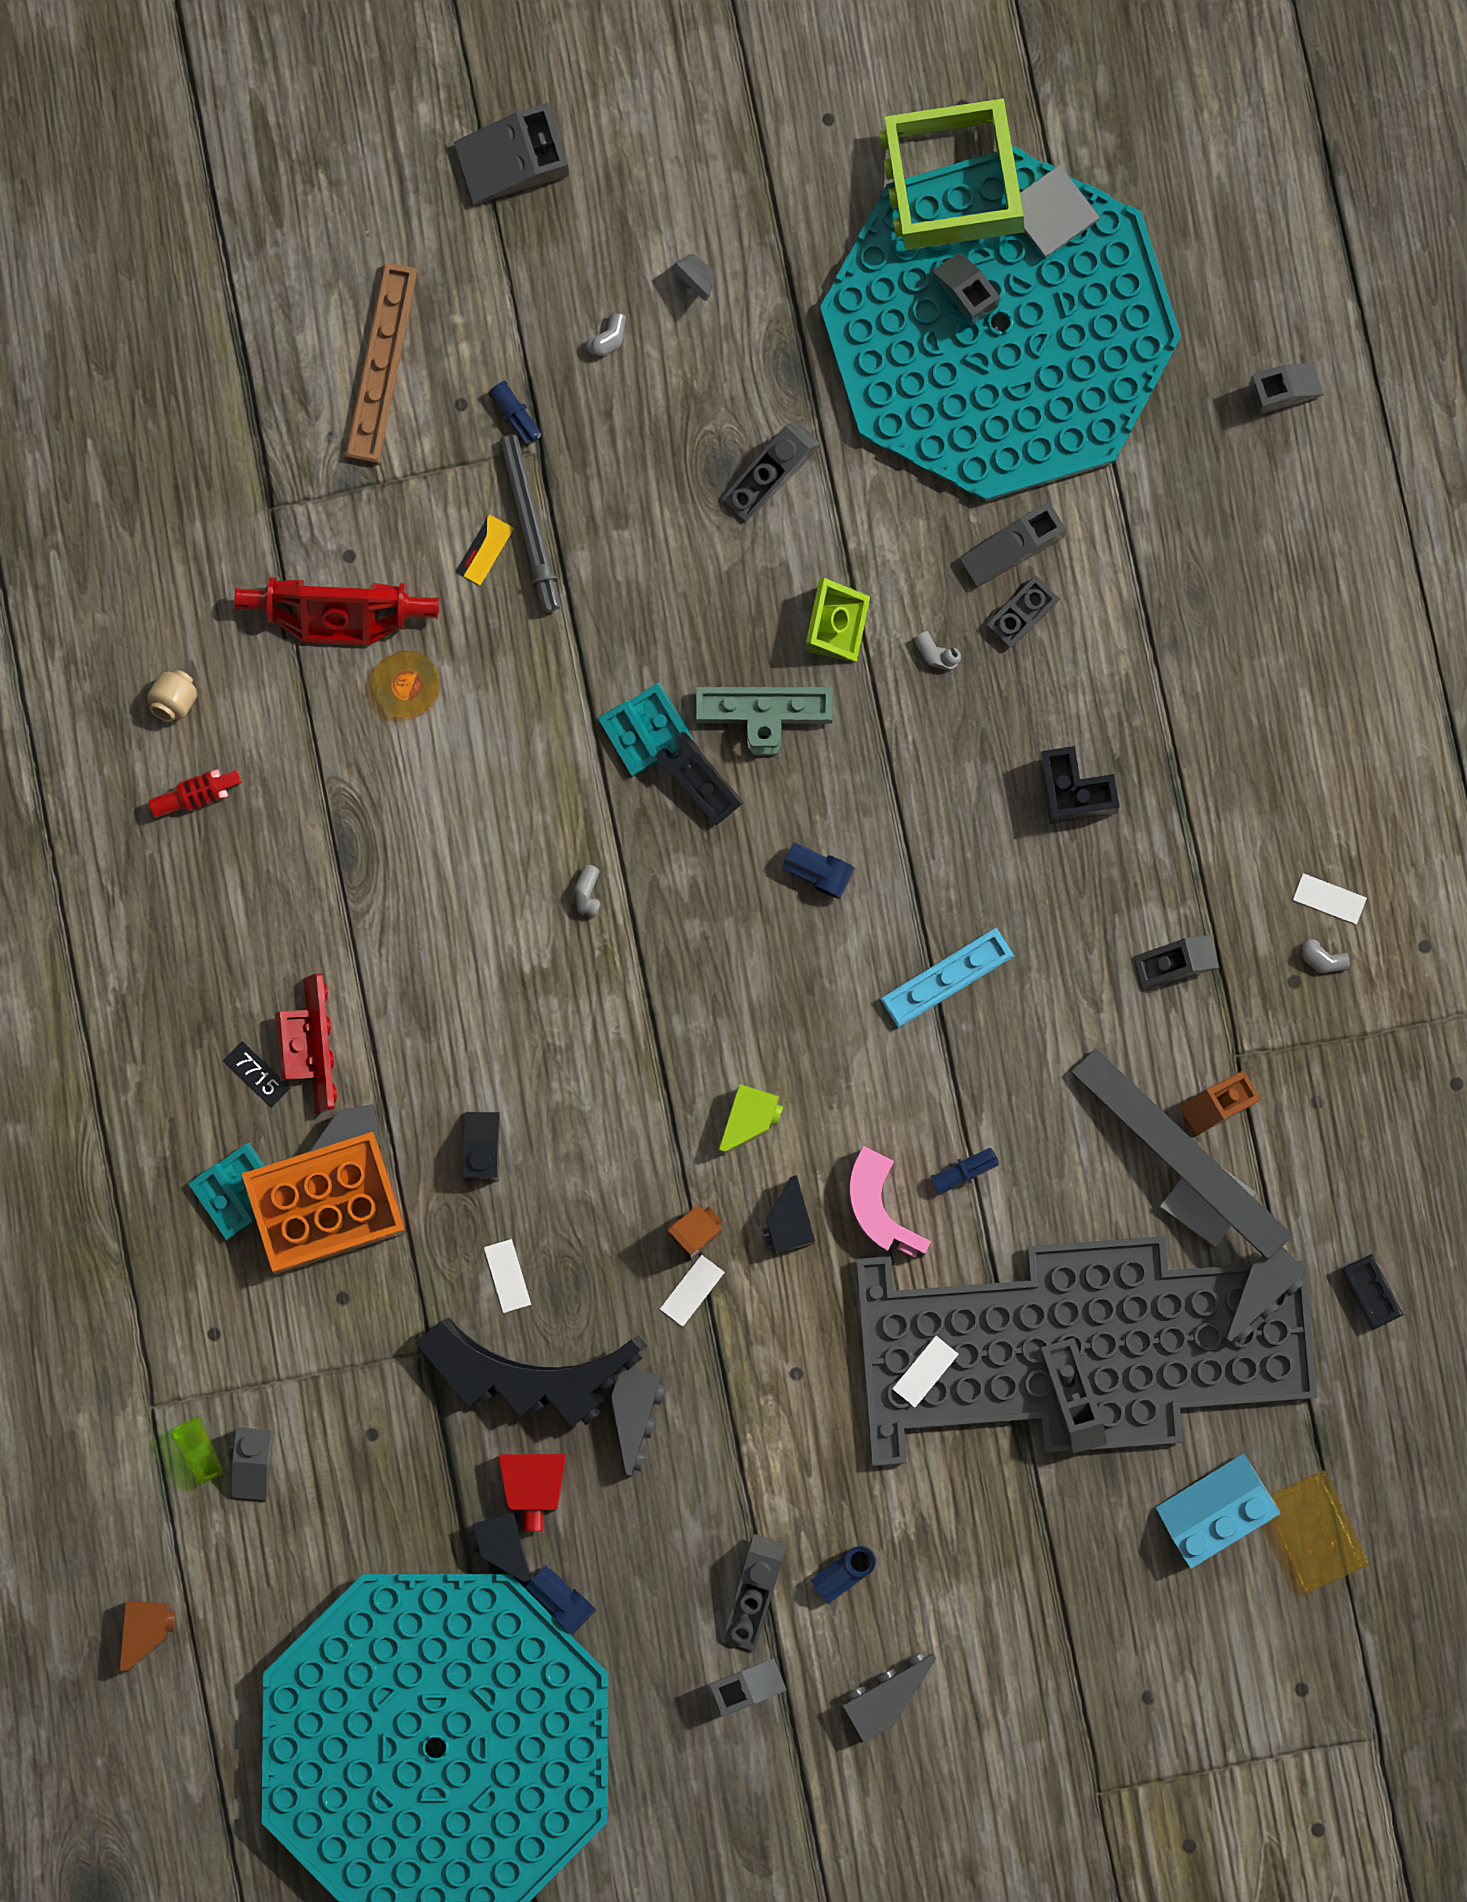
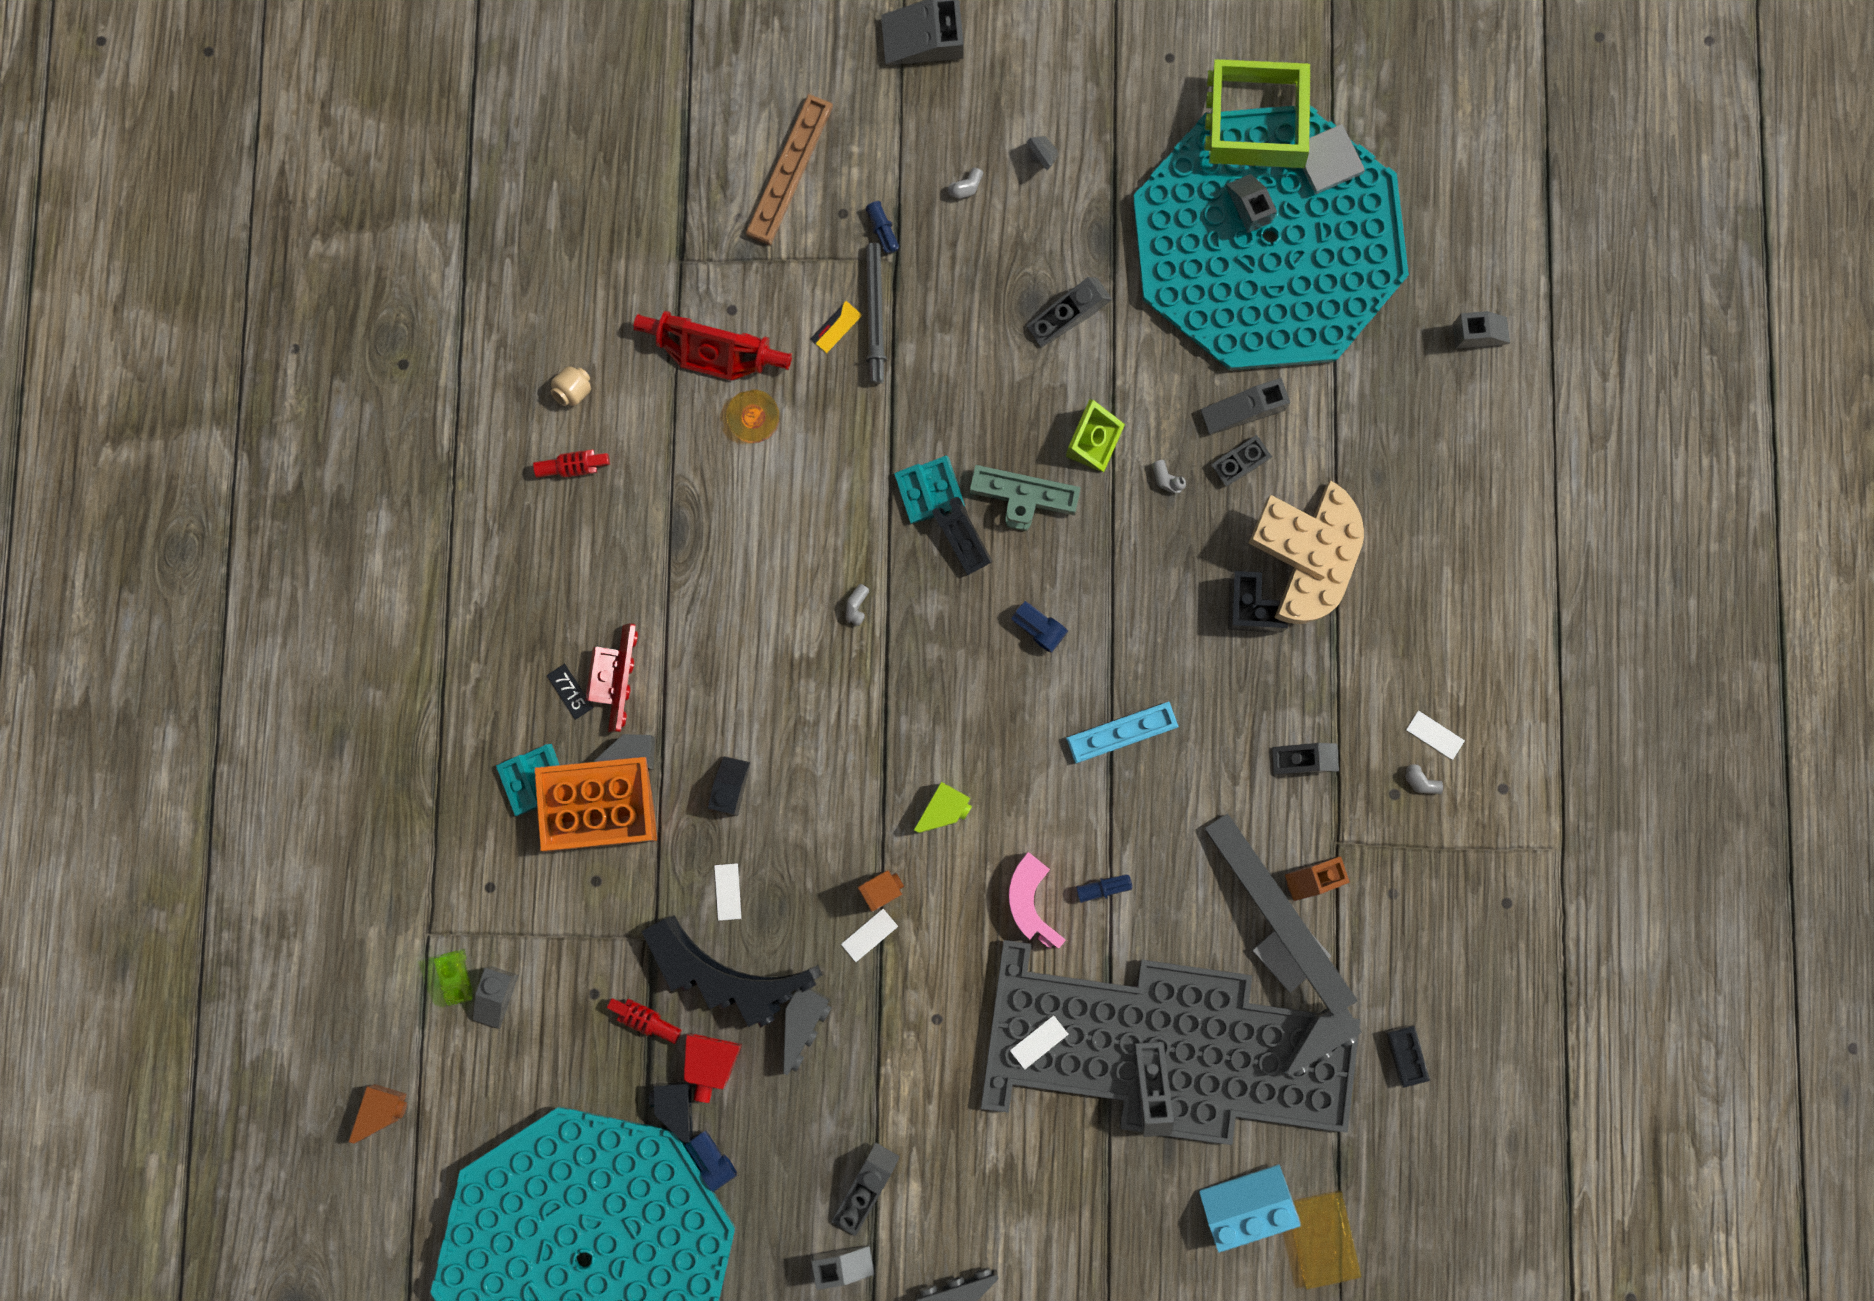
camera: 15 degrees right, 0 degrees up
black slope [762,1175,816,1255] -> none
dark blue piece [810,1545,877,1604] -> none
none -> red hinge [607,998,682,1044]
none -> tan plate [1249,481,1364,624]

